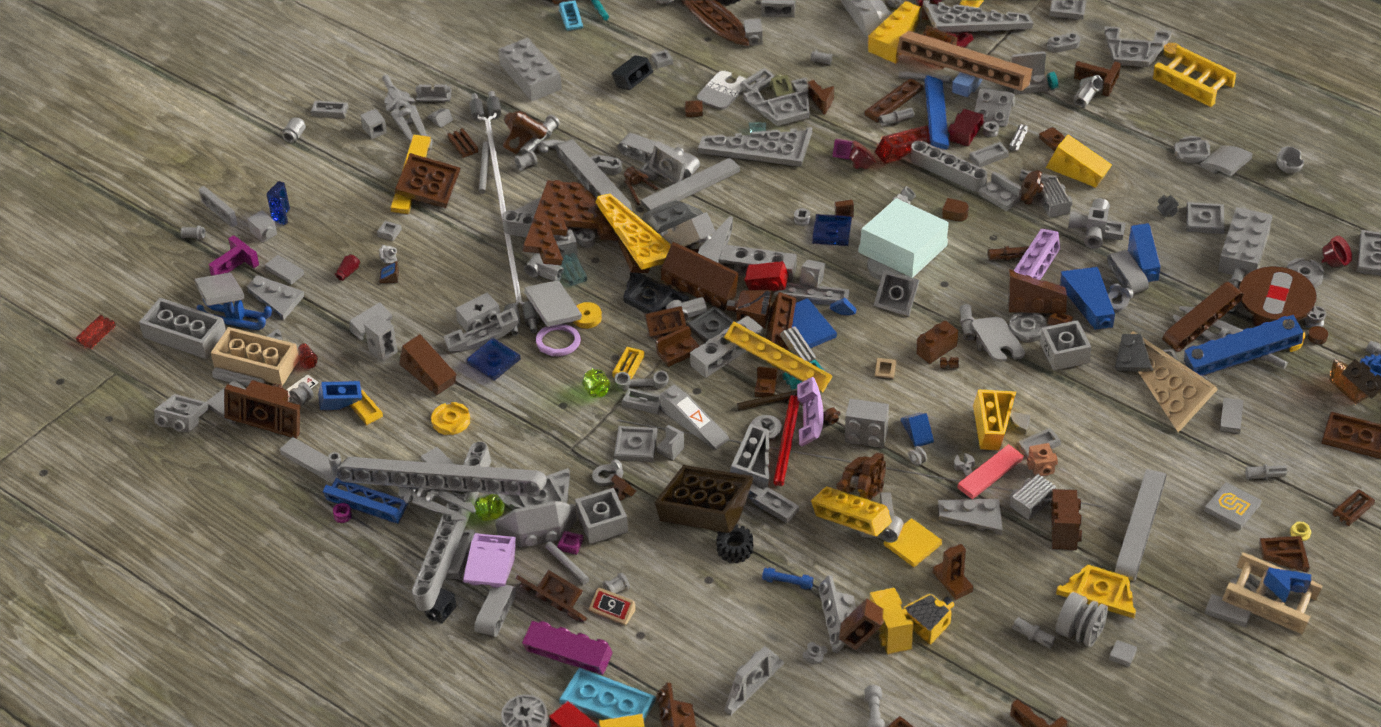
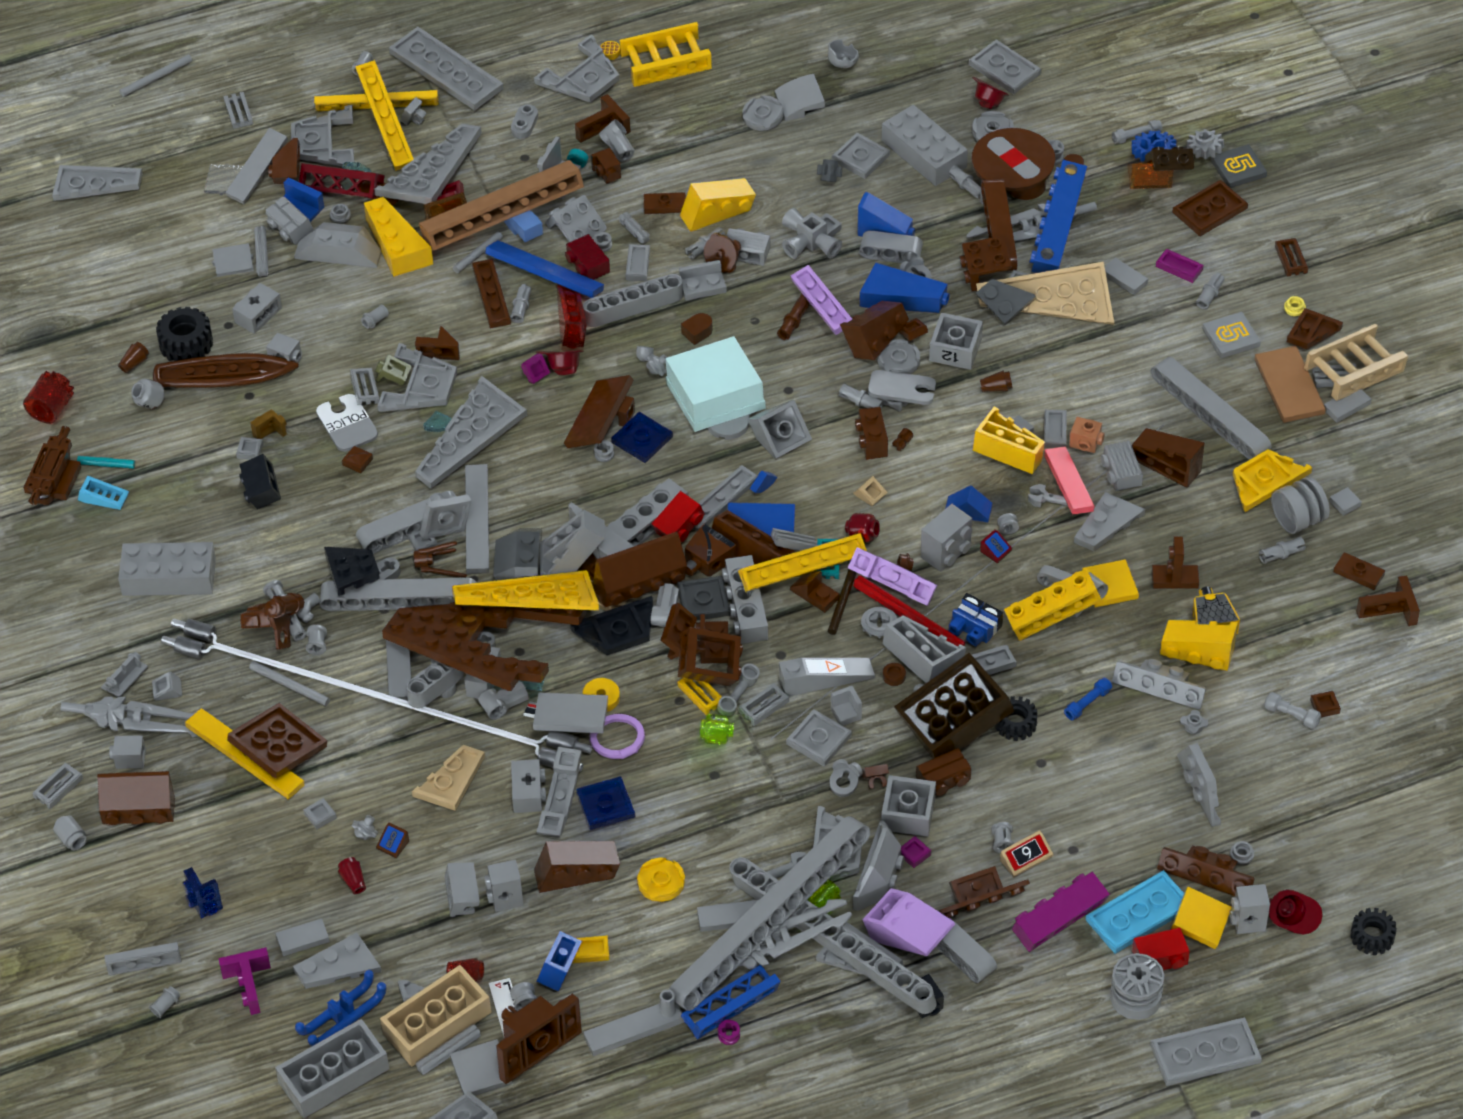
camera: 60 degrees left, 5 degrees up
light grey tile [195,272,244,306] -> none
light grey brick [247,210,277,243] -> none
reddish brown tile [447,128,479,158] -> none
light grey bar [545,541,589,584] -> none
light grey brick [799,260,825,287] -> none
reddish brown piece [836,452,886,500] -> none
reddish brown brick [839,598,884,650] -> none
blue slope [1264,567,1311,603] -> none
none -> slope [97,771,175,825]
none -> pearl gold bracket [250,409,287,439]
none -> black wing [324,547,380,596]
none -> tan wing [412,745,485,811]
none -> reddish brown tile [564,375,634,448]
none -> reddish brown brick [591,148,621,184]
none -> reddish brown window [678,627,743,686]
none -> dark red head [845,513,880,543]
none -> reddish brown tile [883,663,906,686]
none -> reddish brown brick [916,748,971,796]
none -> blue hips [949,593,1003,647]
none -> reddish brown bracket [959,236,1011,291]
none -> reddish brown cone [980,370,1013,392]
none -> slope [980,529,1012,563]
none -> magenta tile [1156,249,1204,283]
none -> medium nougat tile [1254,346,1326,423]
none -> reddish brown plate [1334,552,1385,590]

